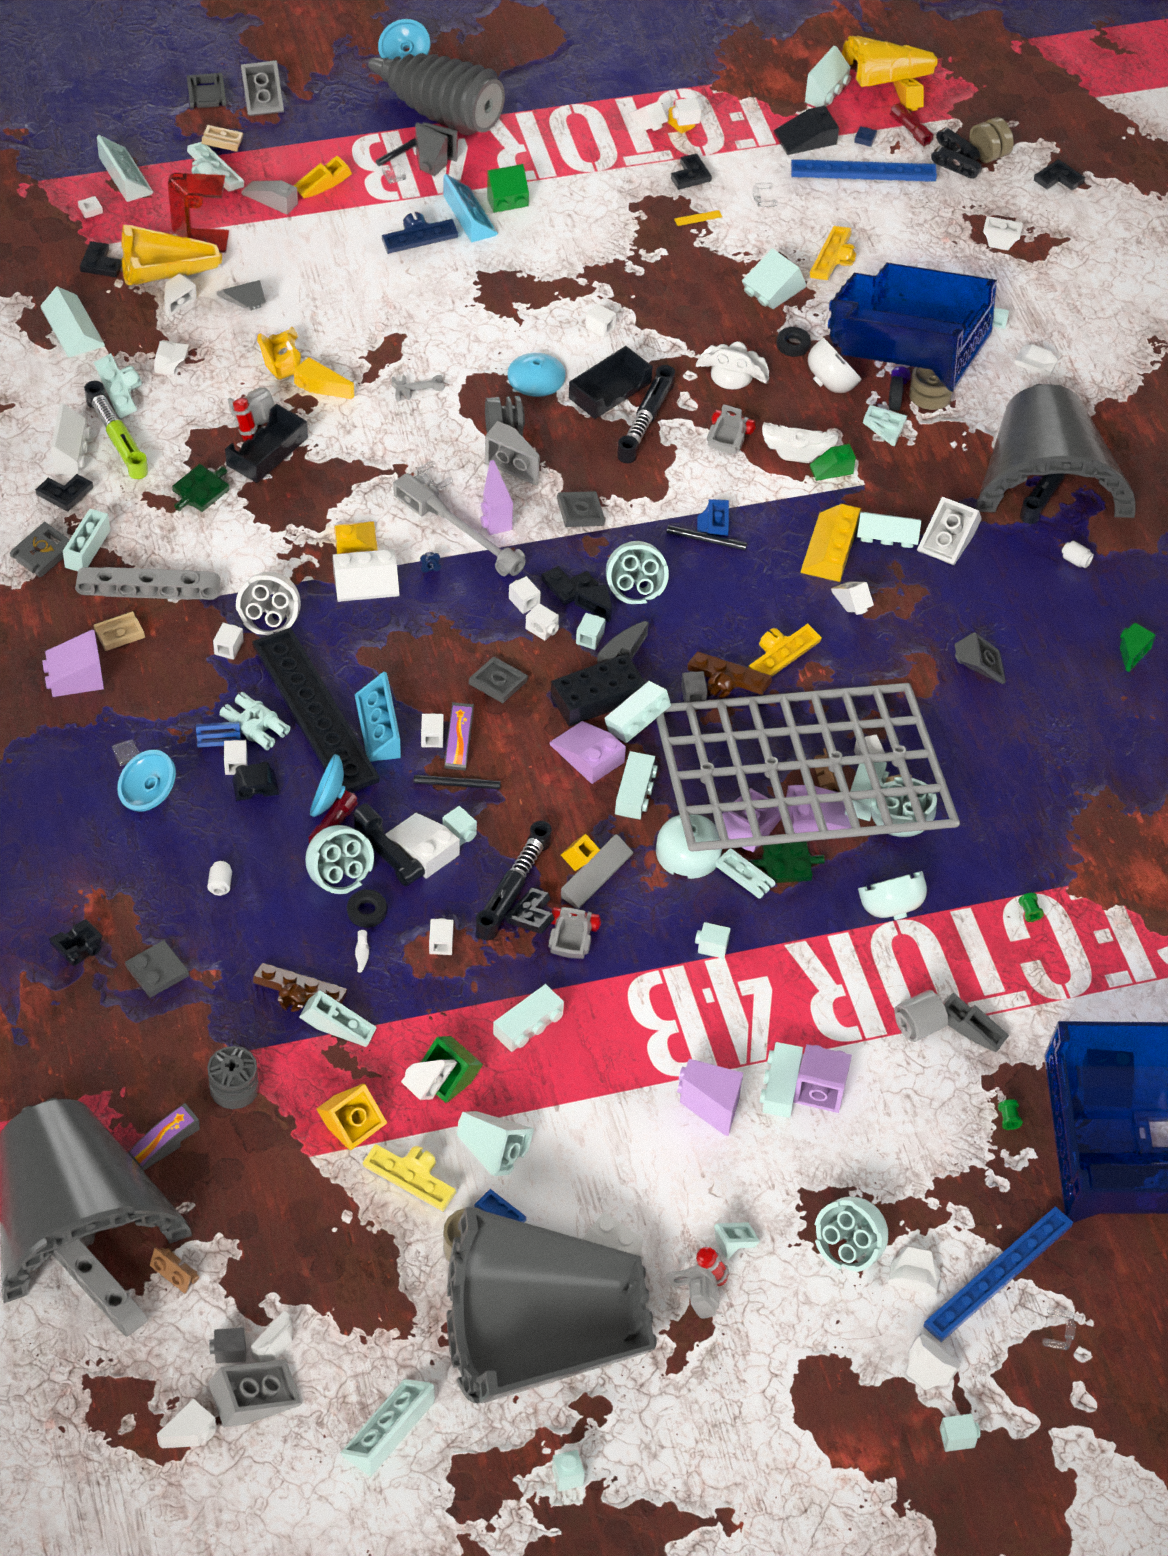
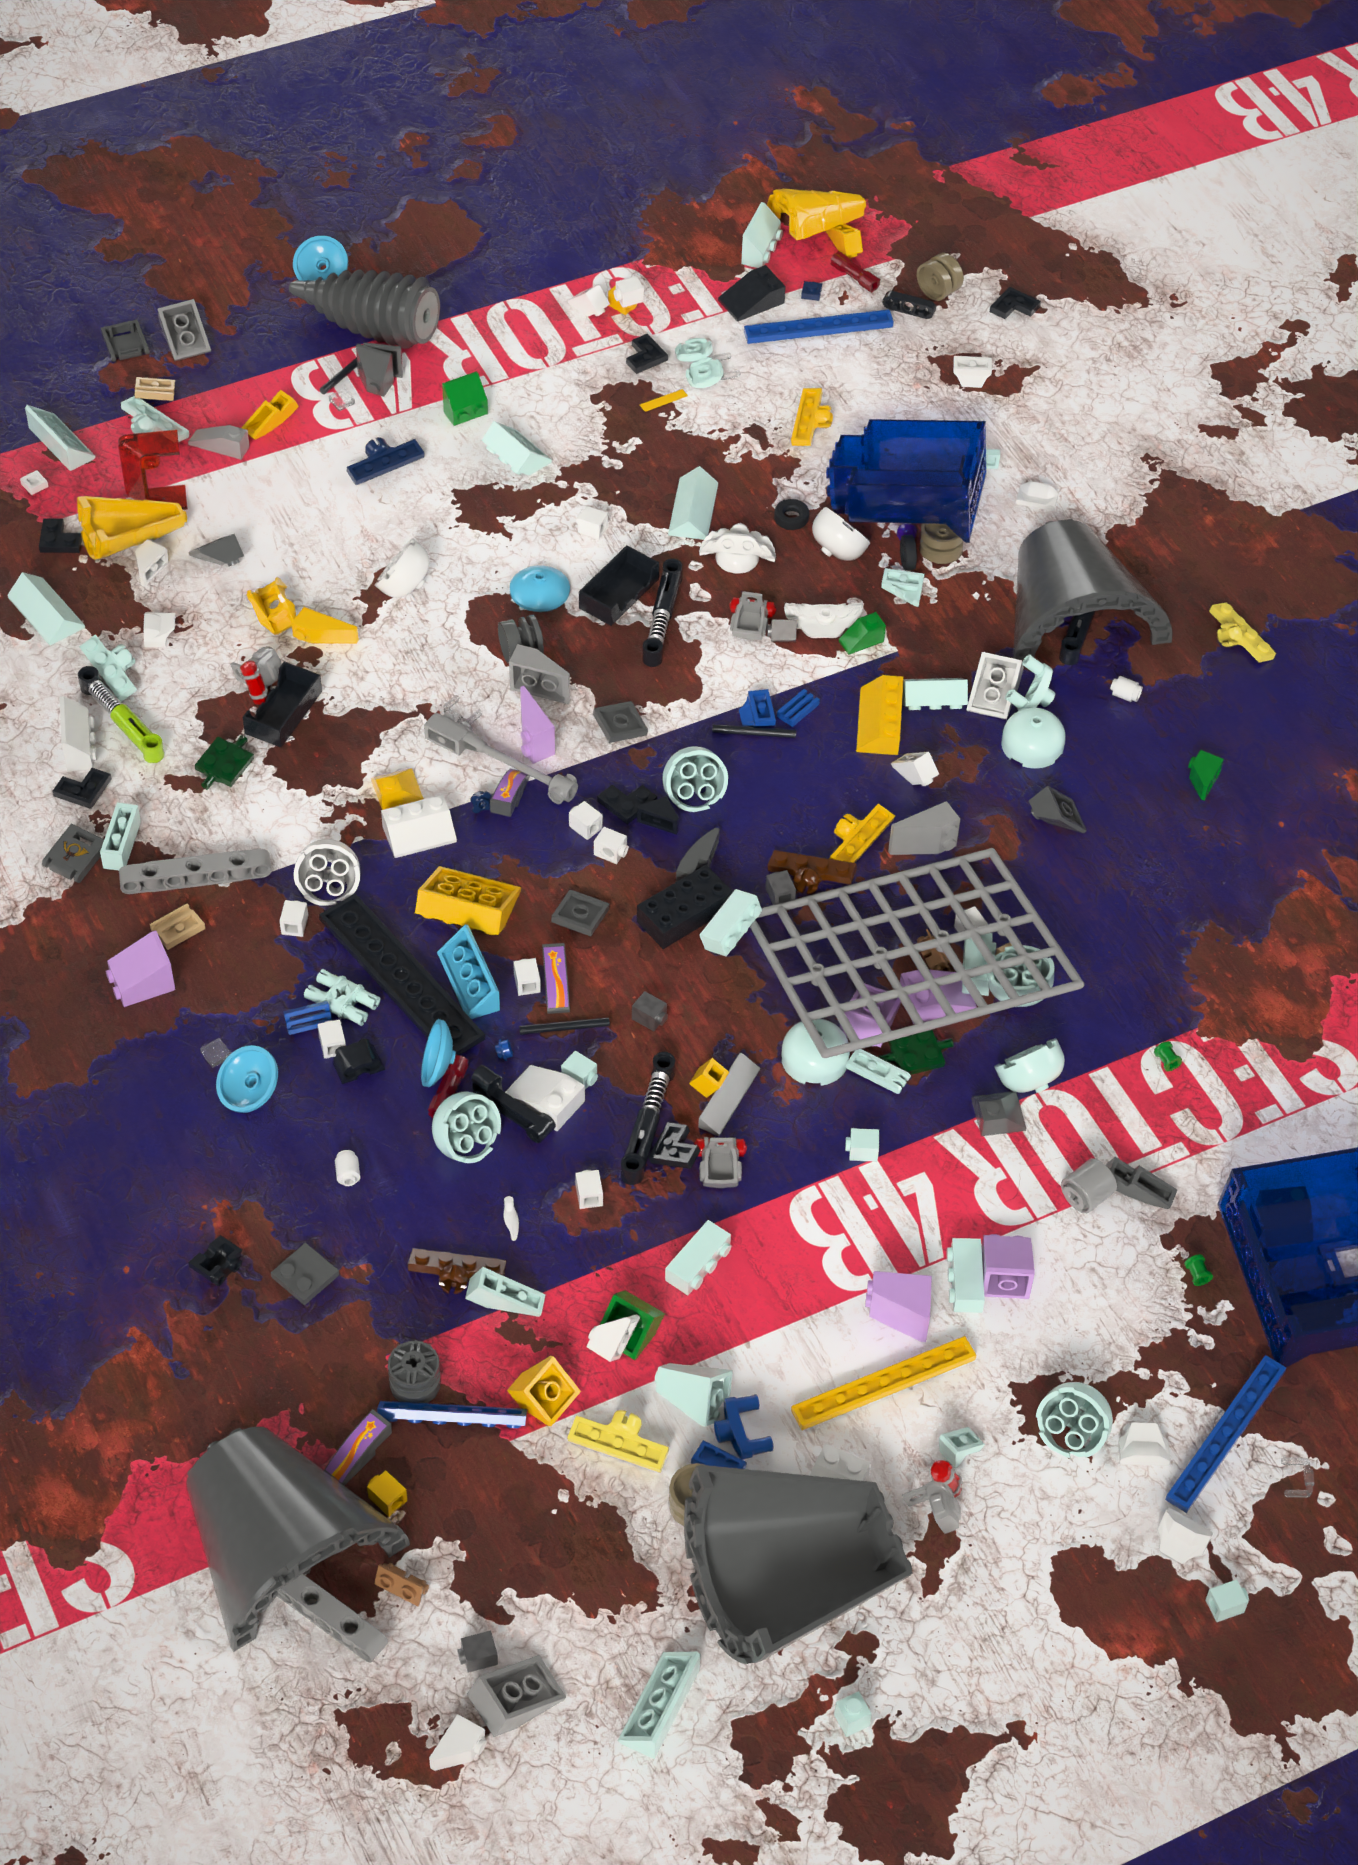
camera: 10 degrees left, 0 degrees up
white slope [251,1311,293,1362] -> none
black tyre [347,889,387,928] -> none
light grey bar [392,375,444,401] -> none
medium azure slope [443,174,498,243] -> none
lavender slope [550,721,625,784] -> none
light aqua brick [576,613,605,650] -> none
light aqua brick [615,751,658,819] -> none
light aqua slope [742,248,807,309] -> none
black beam [936,127,980,161] -> none
none -> yellow brick [367,1470,407,1517]
none -> white cylinder [375,538,430,598]
none -> plate [377,1401,527,1428]
none -> yellow slope [415,866,521,935]
none -> light aqua slope [482,421,552,475]
none -> slope [490,768,530,817]
none -> blue plate [495,1039,513,1061]
none -> flat silver brick [632,991,668,1031]
none -> light aqua slope [668,466,718,540]
none -> light aqua plate [675,338,713,362]
none -> light aqua plate [686,357,724,388]
none -> blue connector [714,1394,774,1460]
none -> flat silver brick [767,619,797,642]
none -> blue tile [777,689,820,727]
none -> yellow plate [791,1336,976,1431]
none -> light grey slope [888,801,960,855]
none -> dark grey slope [971,1091,1026,1136]
none -> light aqua cylinder [1001,708,1065,768]
none -> light aqua connector [1005,655,1055,711]

